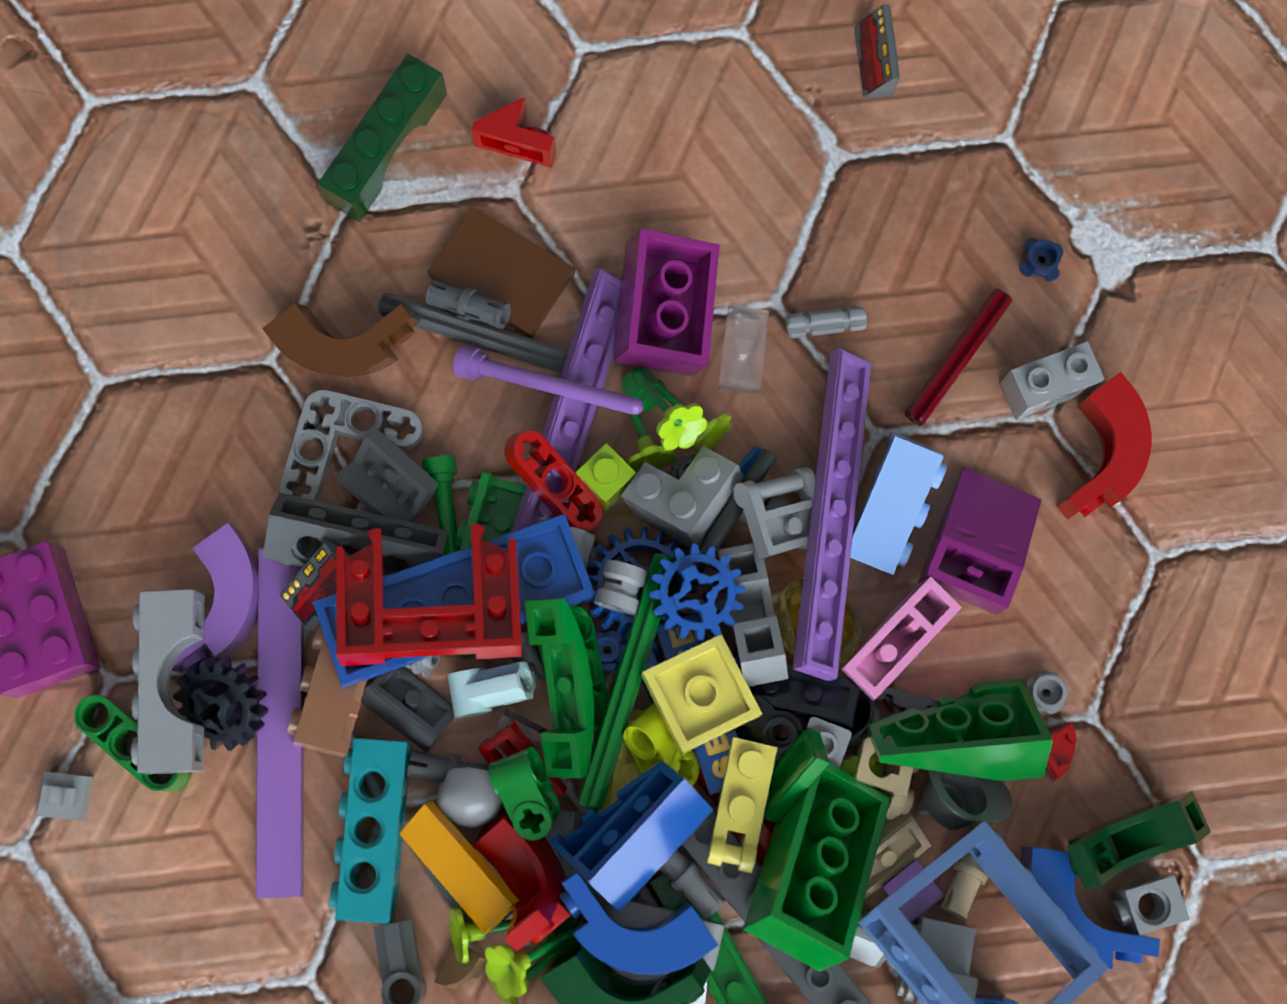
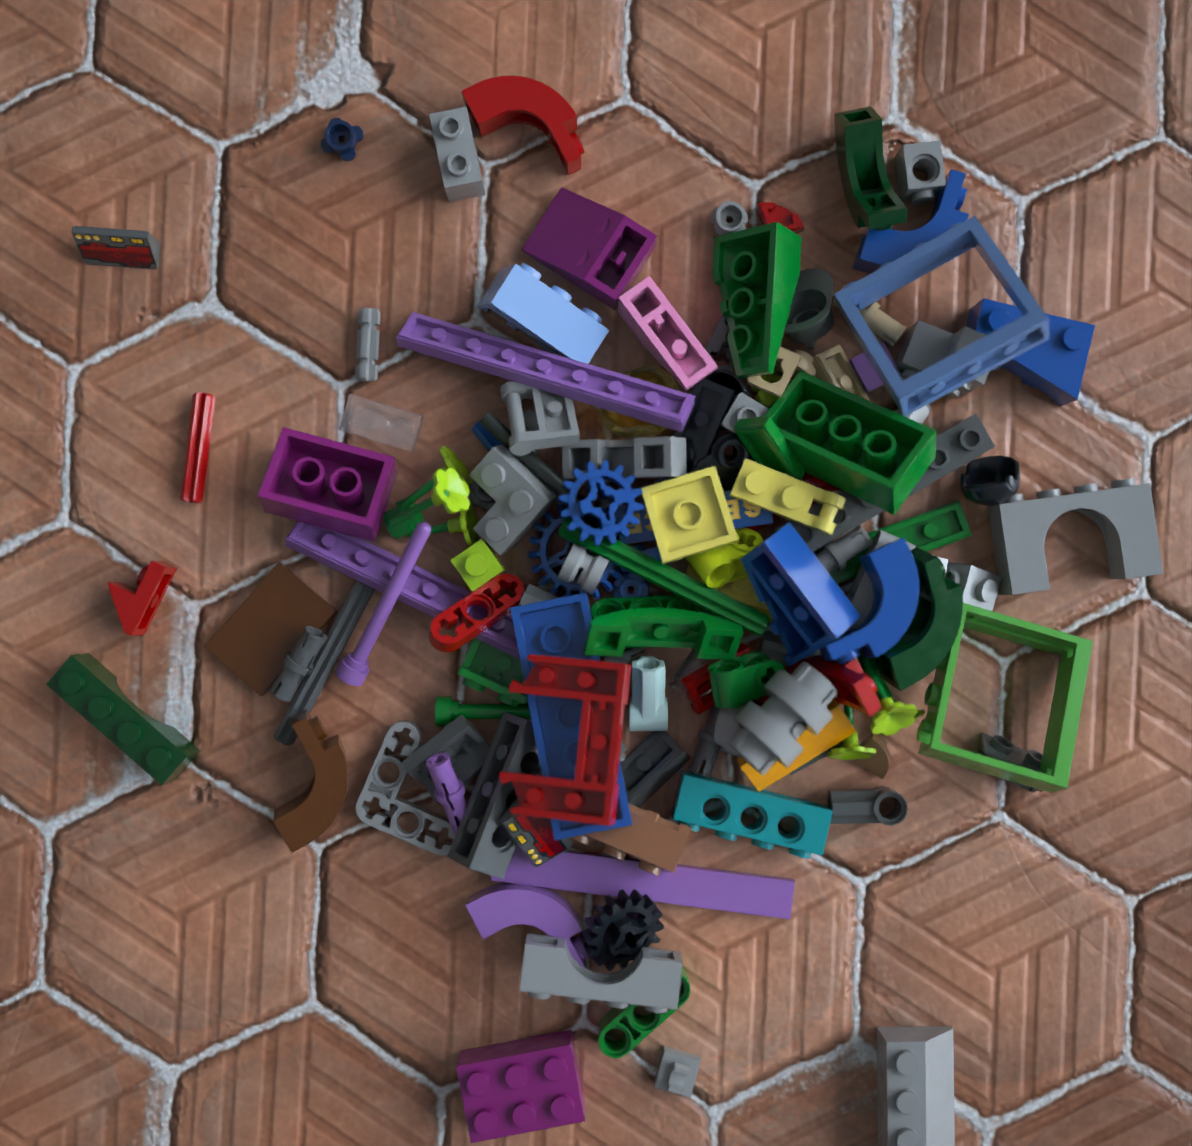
camera: 80 degrees left, 10 degrees up
dark red axle [905,289,1012,426] -> none
none -> red axle [180,392,215,503]
none -> medium lavender pin [426,752,467,835]
none -> light grey piece [728,662,838,776]

